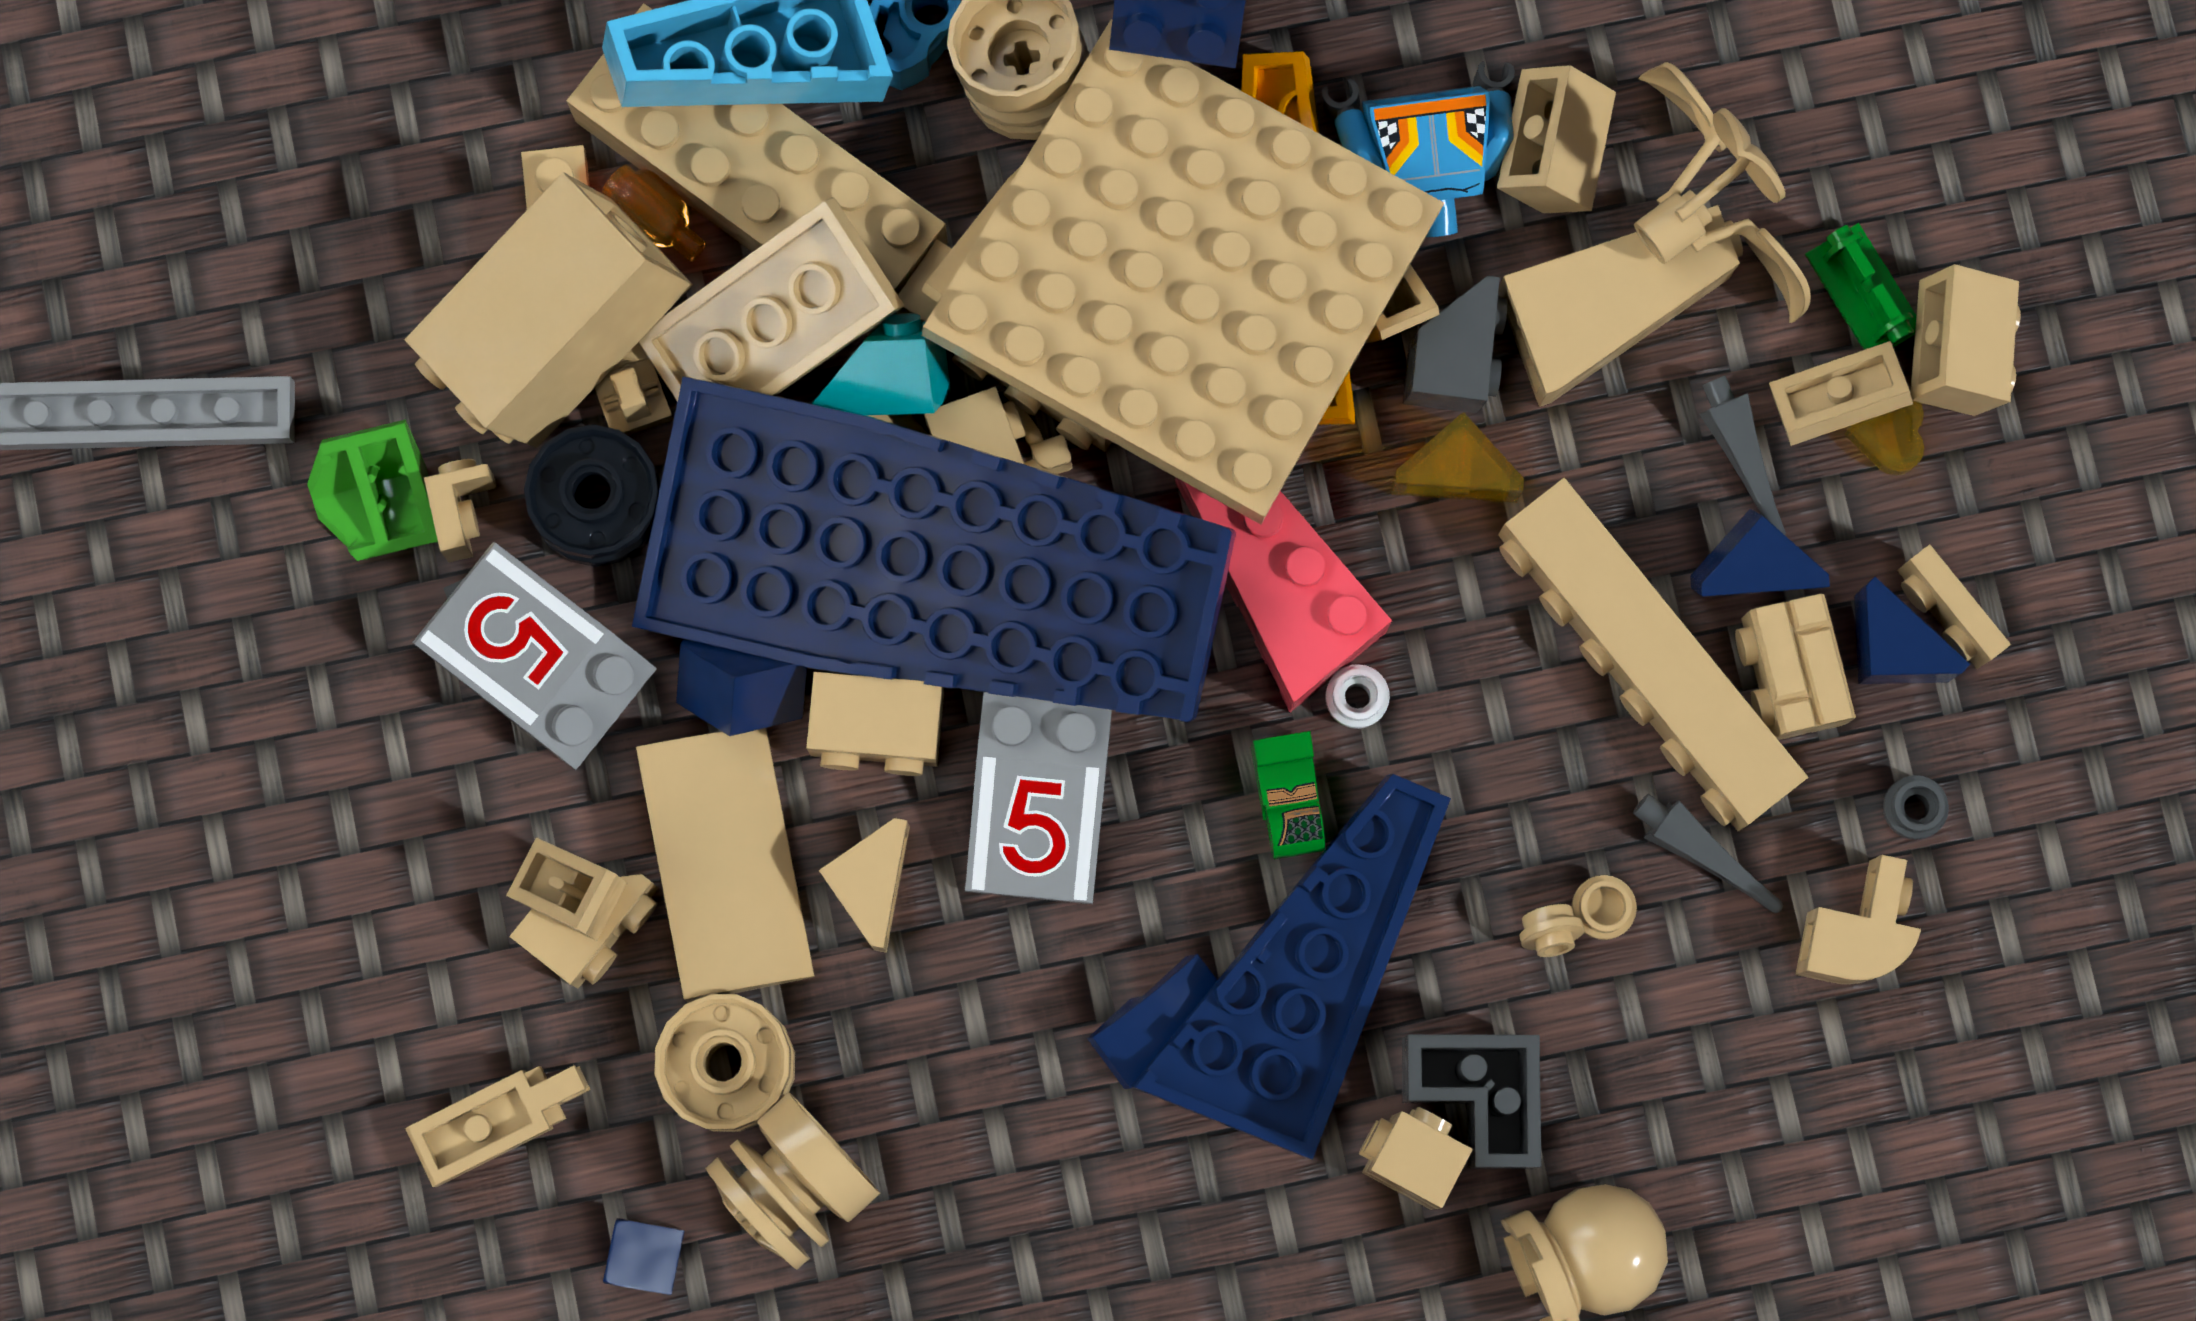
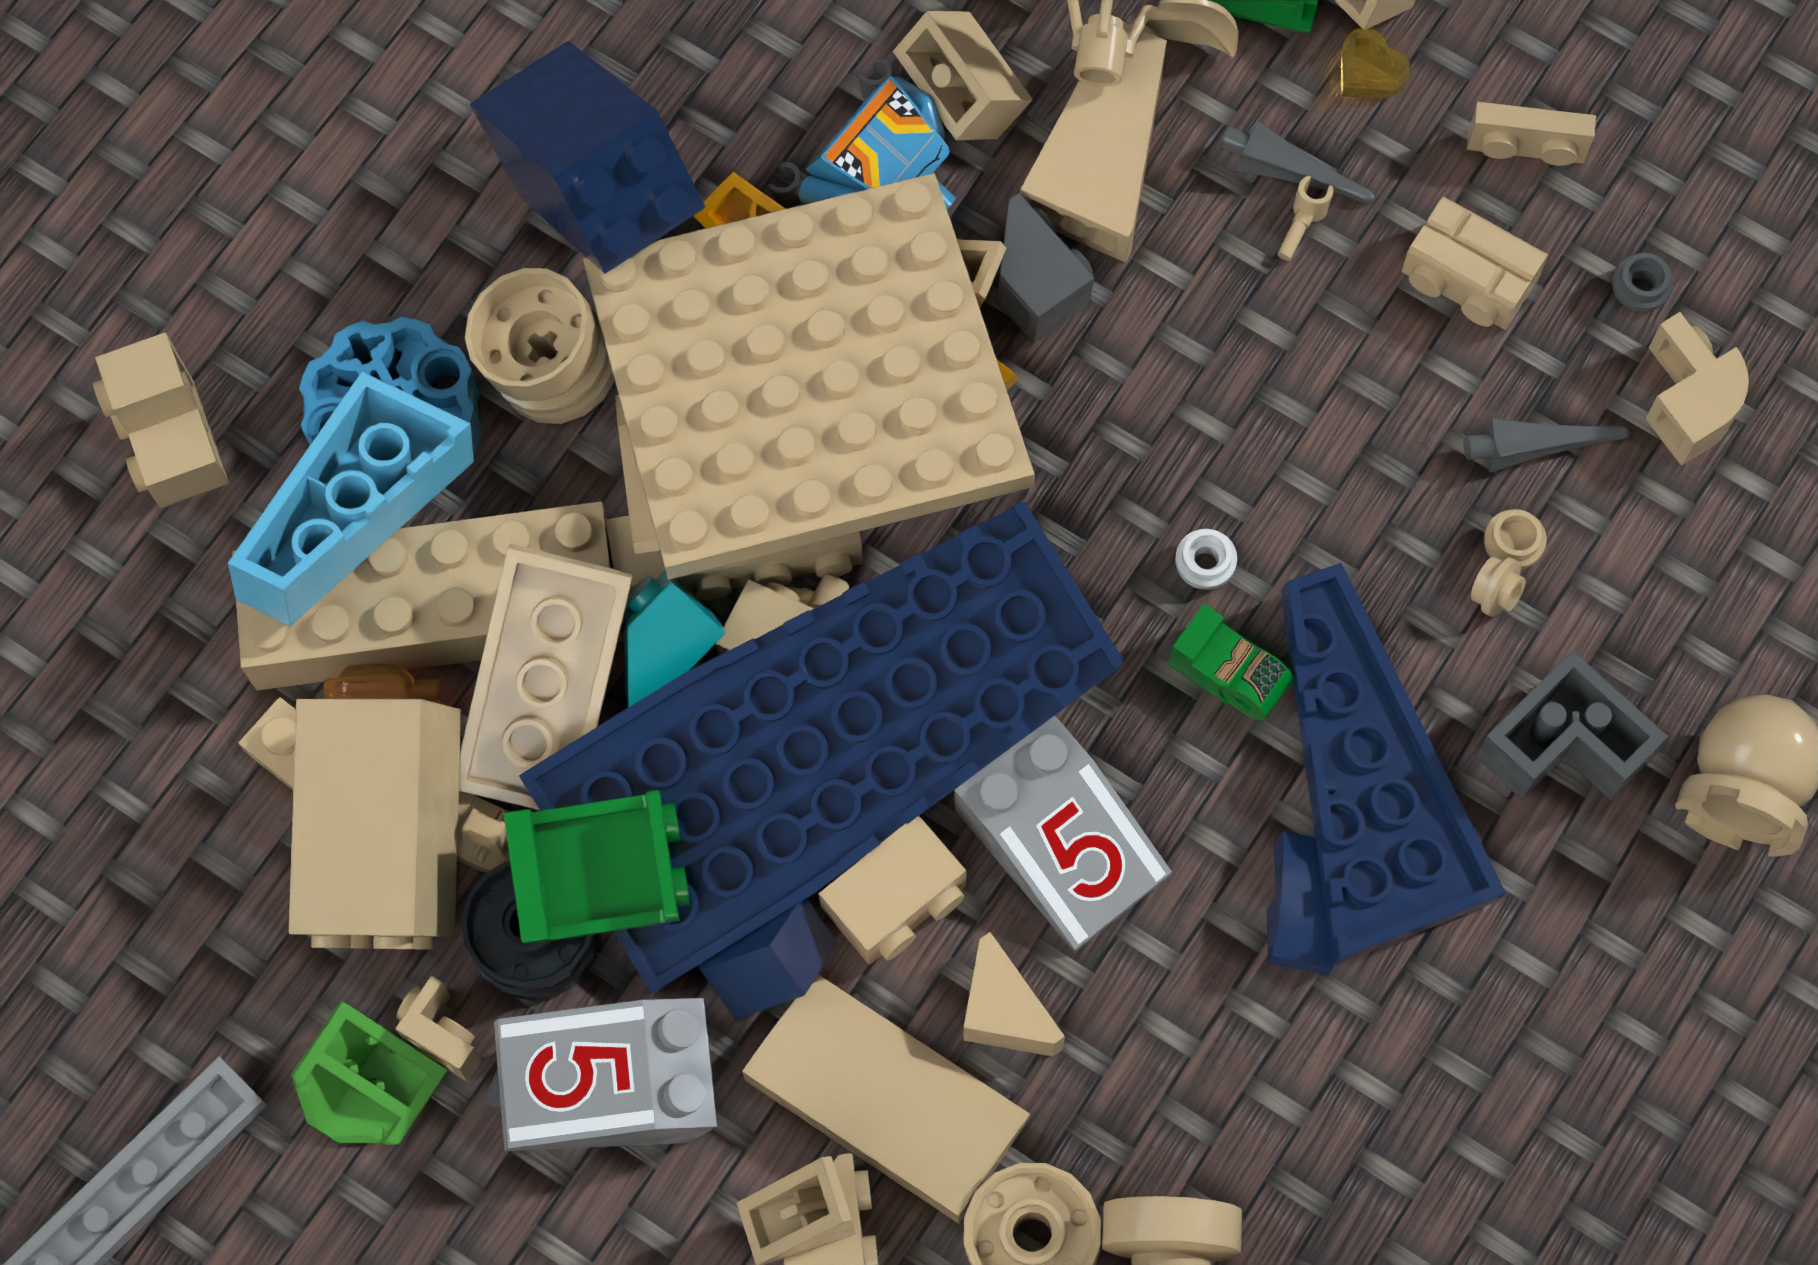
camera: 40 degrees left, 10 degrees down
coral wedge [1175,477,1392,713] -> none
tan brick [1359,1107,1473,1210] -> none
clear yellow slope [1391,412,1524,503] -> none
tan brick [1498,477,1808,831] -> none
dark blue slope [1690,509,1830,597] -> none
tan plate [1769,341,1913,446] -> none
dark blue slope [1854,577,1970,684] -> none
none -> green panel [503,790,690,945]
none -> tan hand [1277,176,1333,261]

